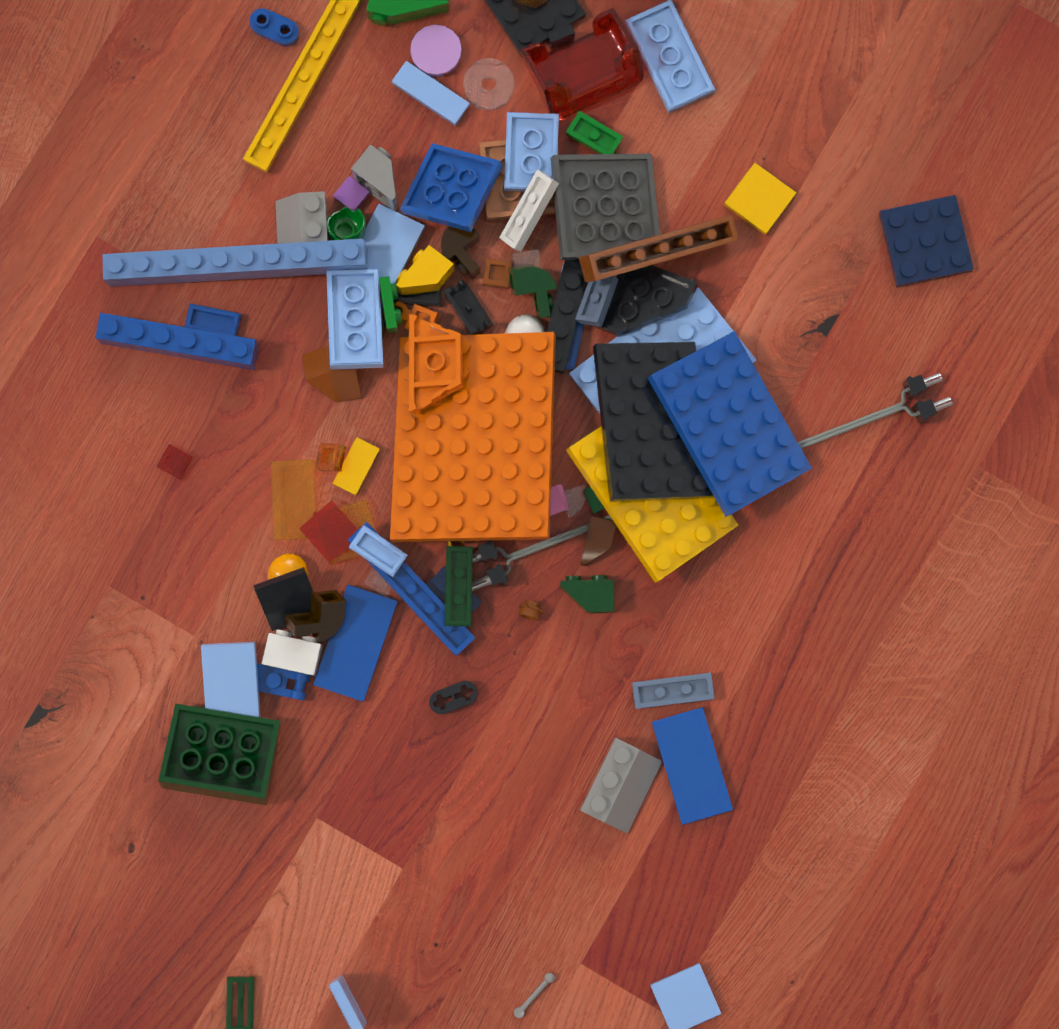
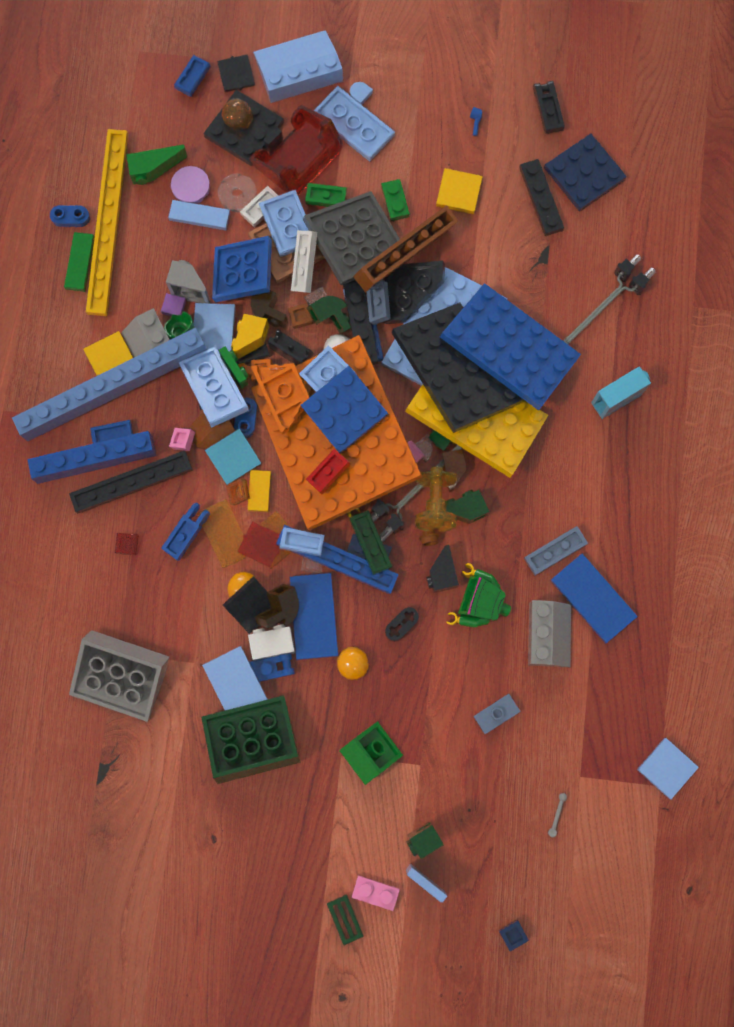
camera: 20 degrees left, 5 degrees down
none -> green tile [64,232,95,292]
none -> black plate [69,450,193,514]
none -> light grey slope [69,630,170,722]
none -> yellow tile [83,331,133,376]
none -> blue hinge [161,503,210,561]
none -> bright pink plate [169,428,195,451]
none -> medium azure tile [205,429,261,485]
none -> blue plate [234,398,258,438]
none -> white plate [240,186,278,228]
none -> light blue plate [299,345,357,392]
none -> blue plate [301,366,389,454]
none -> red plate [306,449,350,494]
none -> light orange hair [337,647,369,680]
none -> green slope [339,721,403,785]
none -> light blue tile [350,82,373,105]
none -> bright pink plate [352,875,400,911]
none -> green plate [381,179,410,222]
none -> dark green arch [406,822,444,859]
none -> clear yellow piece [415,467,457,532]
none -> black slope [426,545,459,593]
none -> green torso [447,563,511,628]
none -> blue hand [470,107,482,136]
none -> sand blue plate [473,694,521,735]
none -> black plate [519,159,564,236]
none -> black plate [533,81,565,134]
none -> medium azure brick [591,366,651,419]

